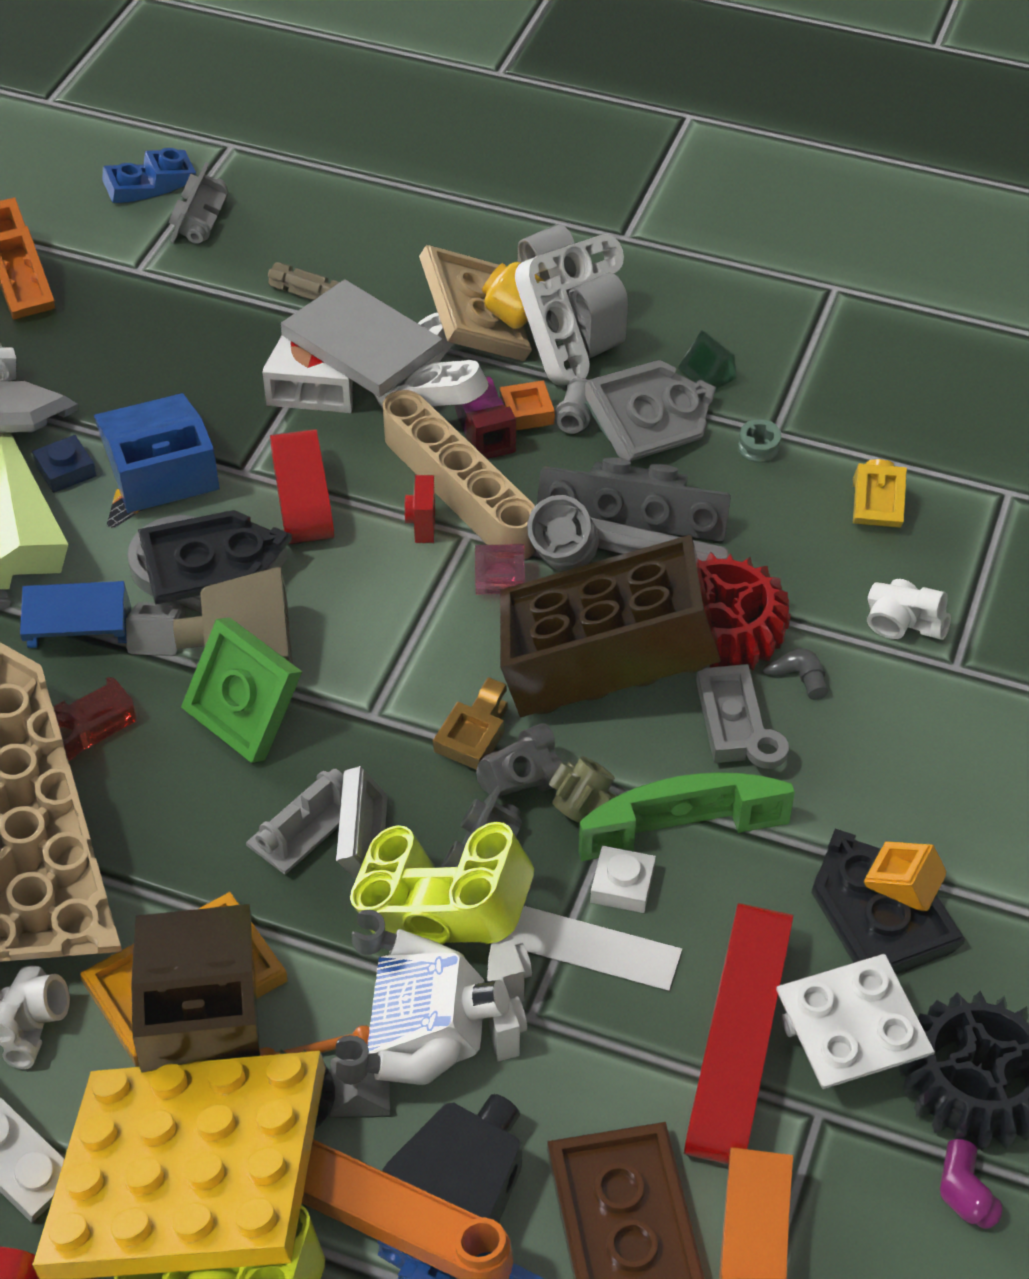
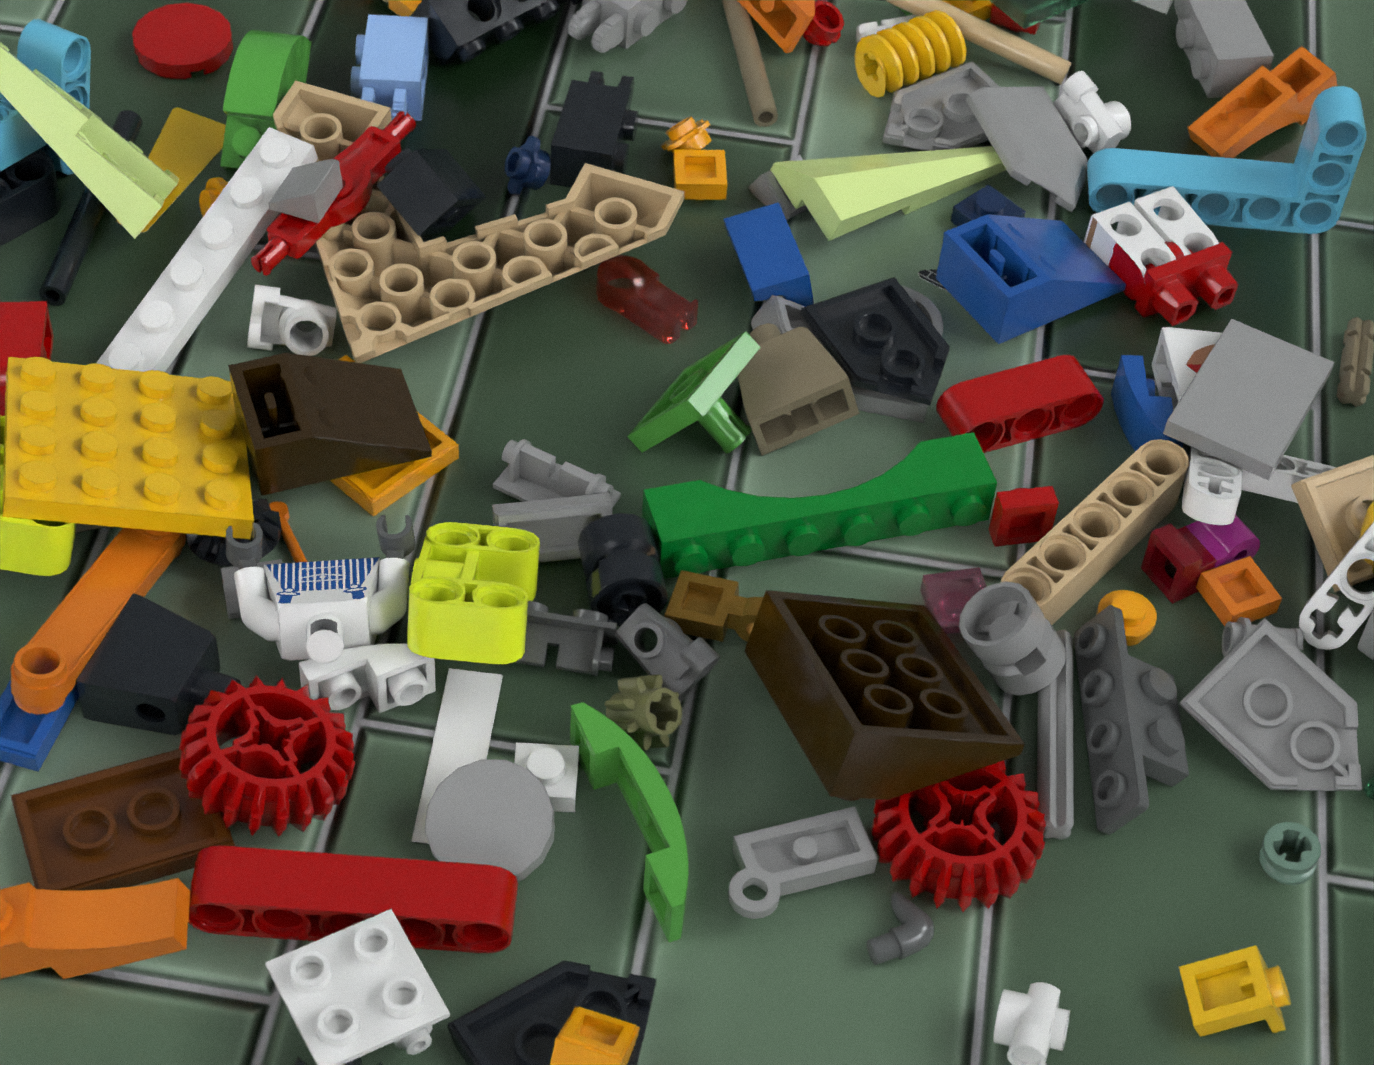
camera: 75 degrees right, 0 degrees up
none -> red gear [179,675,355,838]
none -> light grey tile [425,759,555,882]
none -> black wheel [578,513,668,627]
none -> green arch [642,432,997,579]
none -> hips [1084,186,1238,326]
none -> medium azure beam [1087,86,1366,234]
none -> light orange plate [1096,590,1157,646]
none -> blue slope [1111,355,1183,451]

